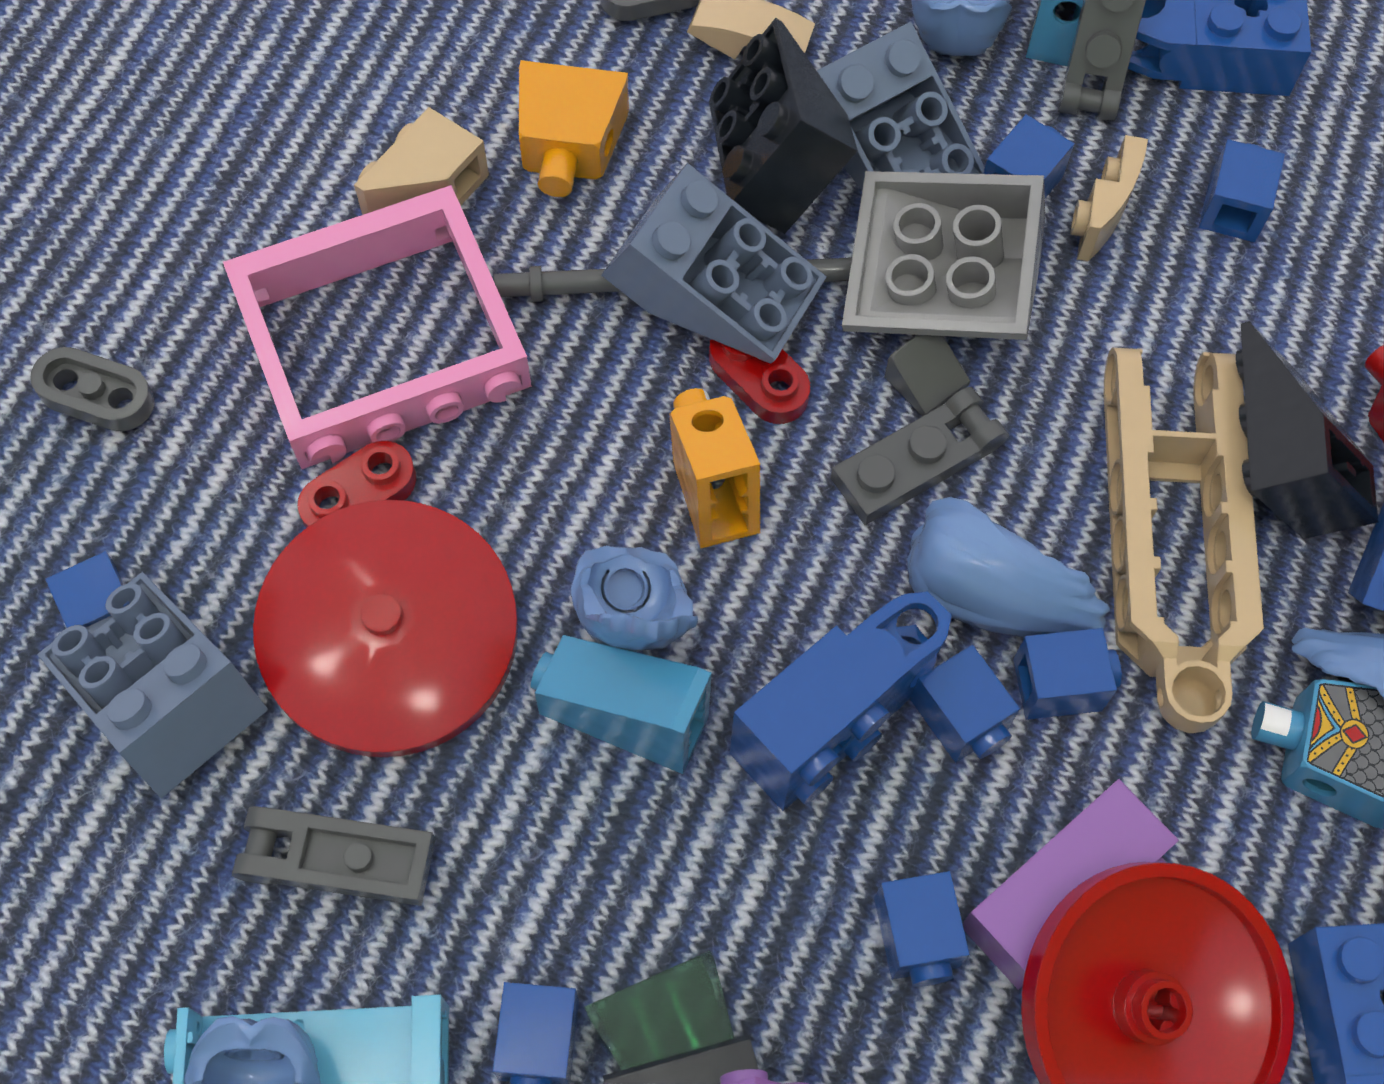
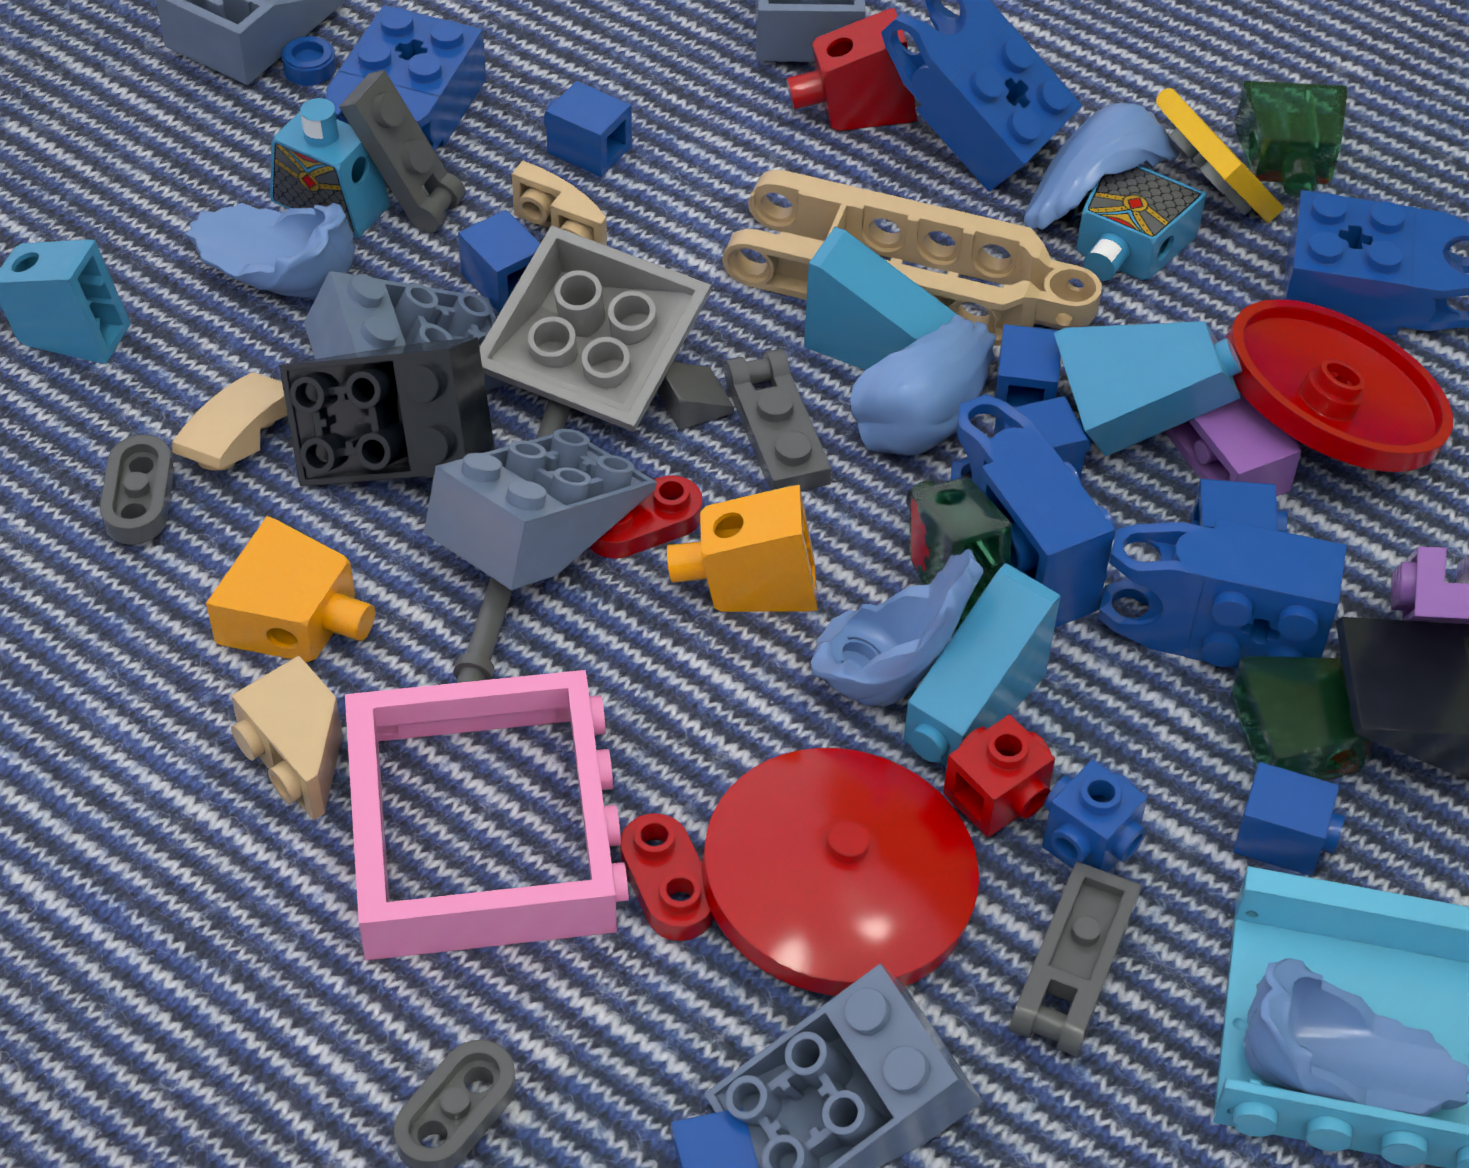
camera: 75 degrees left, 15 degrees down
black slope [1236,321,1379,539] -> none
none -> dark azure slope [804,227,958,370]
none -> torso [906,478,1012,631]
none -> red brick [943,714,1055,838]
none -> blue brick [1042,759,1148,873]
none -> dark azure slope [1054,321,1242,456]
none -> blue brick [1098,518,1347,684]

